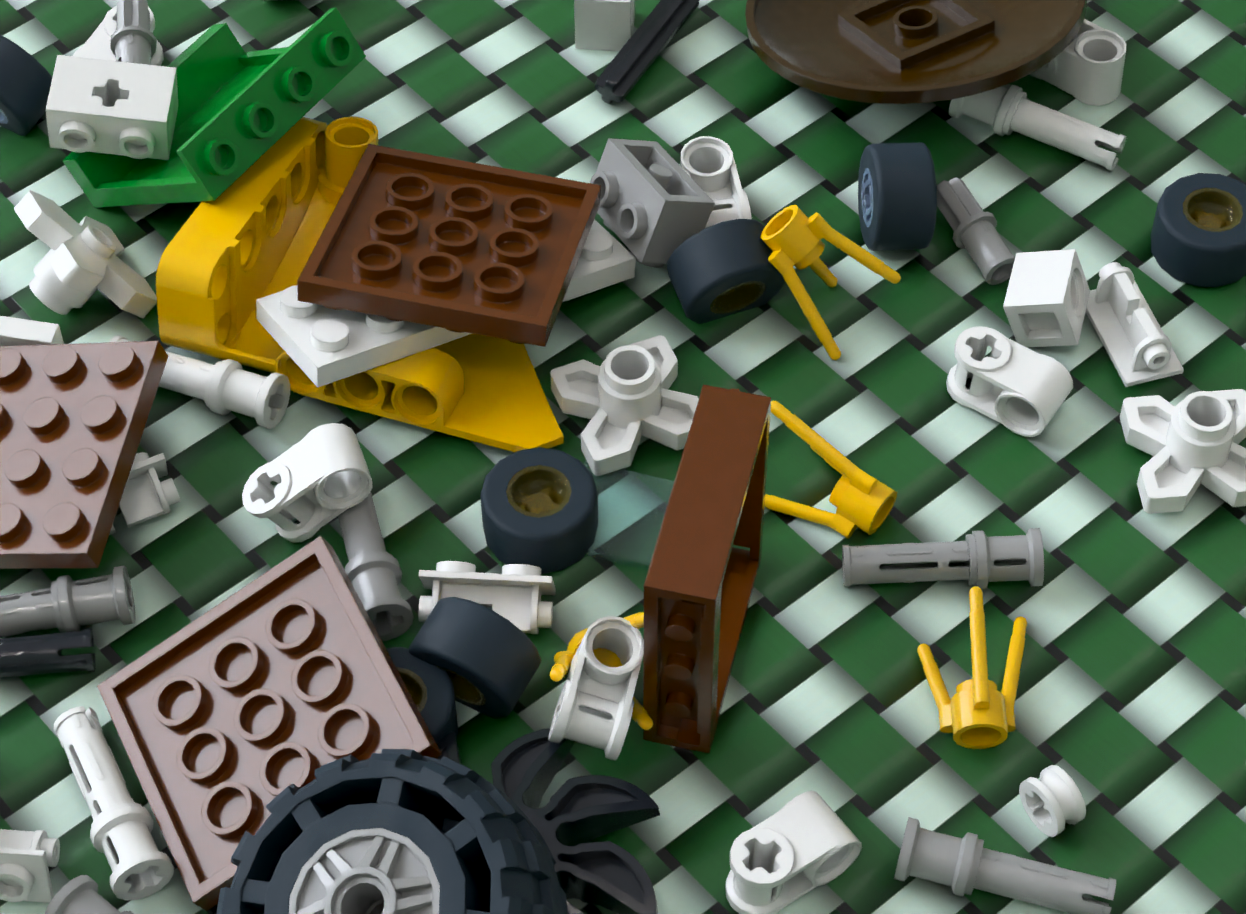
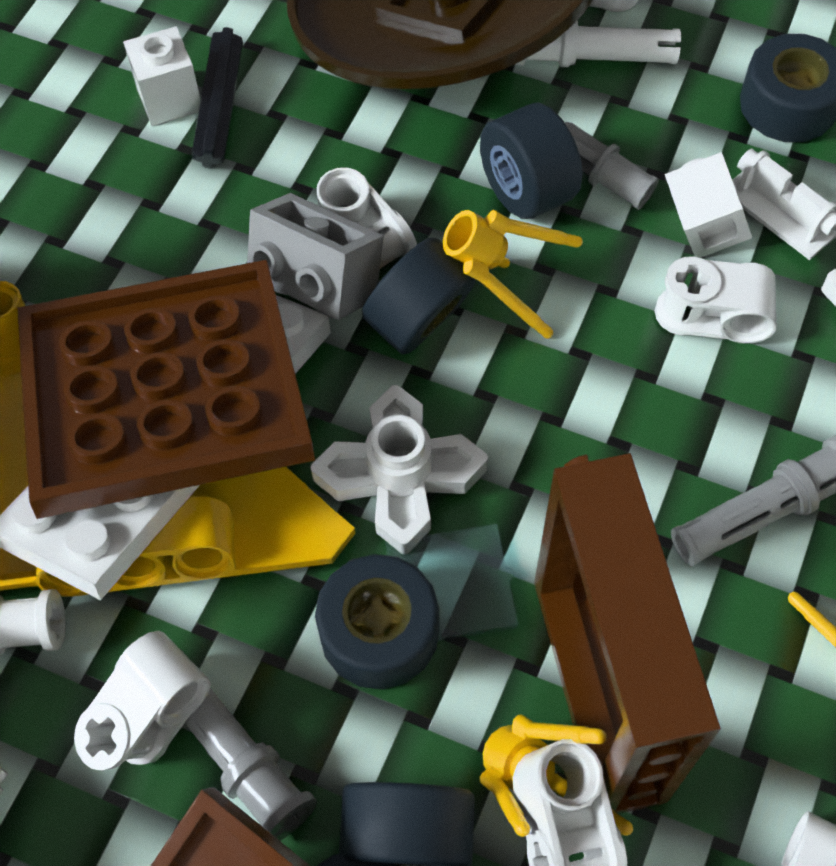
camera: 25 degrees left, 10 degrees up
white hinge [418,561,556,634] -> none
yellow plant [765,401,897,538] -> none

